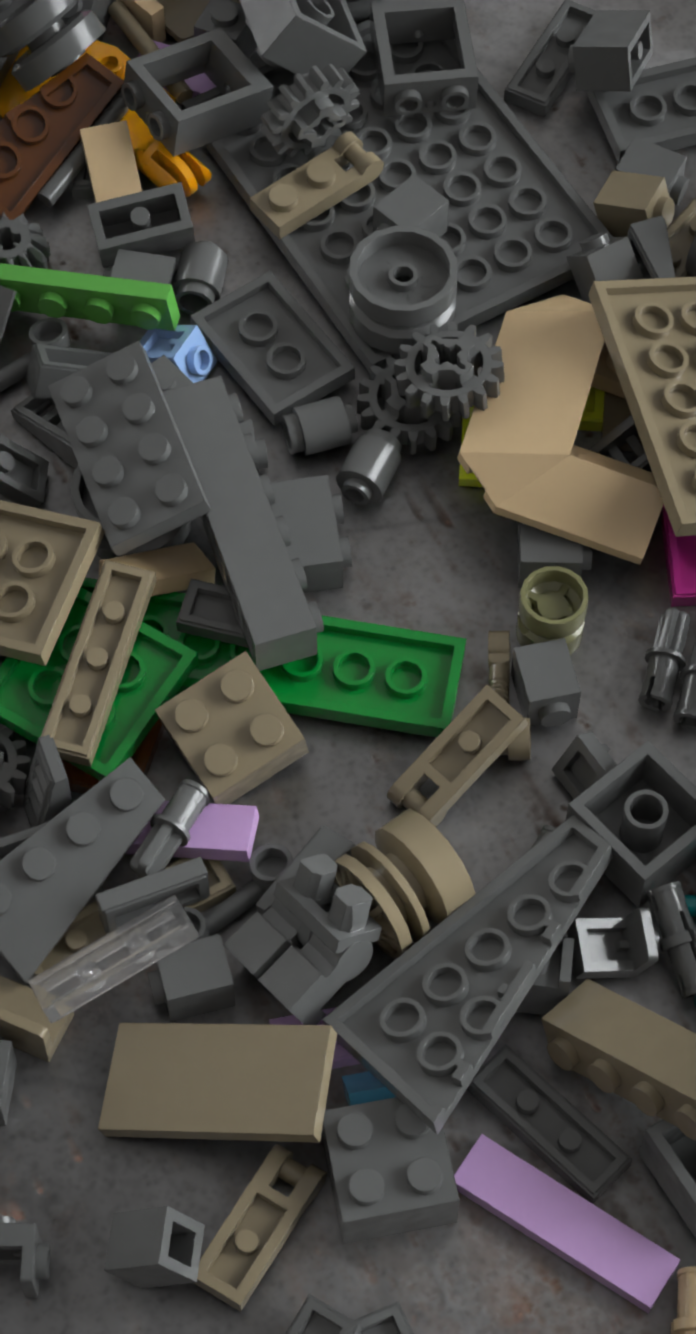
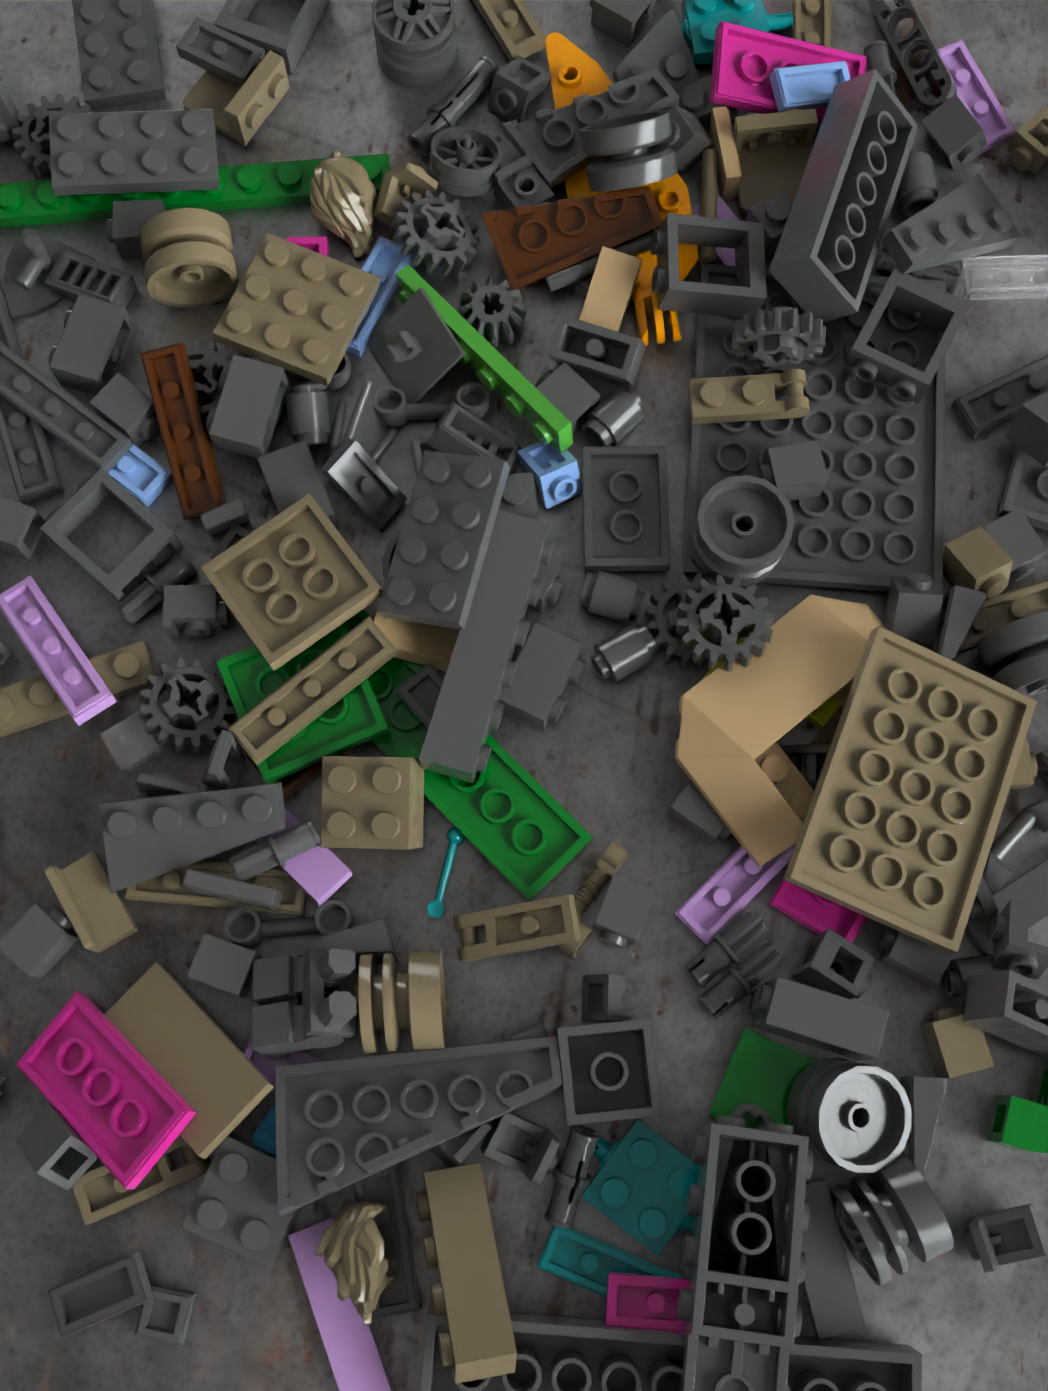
camera: 35 degrees right, 15 degrees up
clear tile [28,895,199,1023] -> none
olive wheel [516,566,589,656] -> none
none -> dark pink tile [16,991,197,1190]
none -> dark tan hair [315,1199,397,1325]
none -> teal hinge [427,827,464,918]
none -> lavender tile [673,845,795,947]

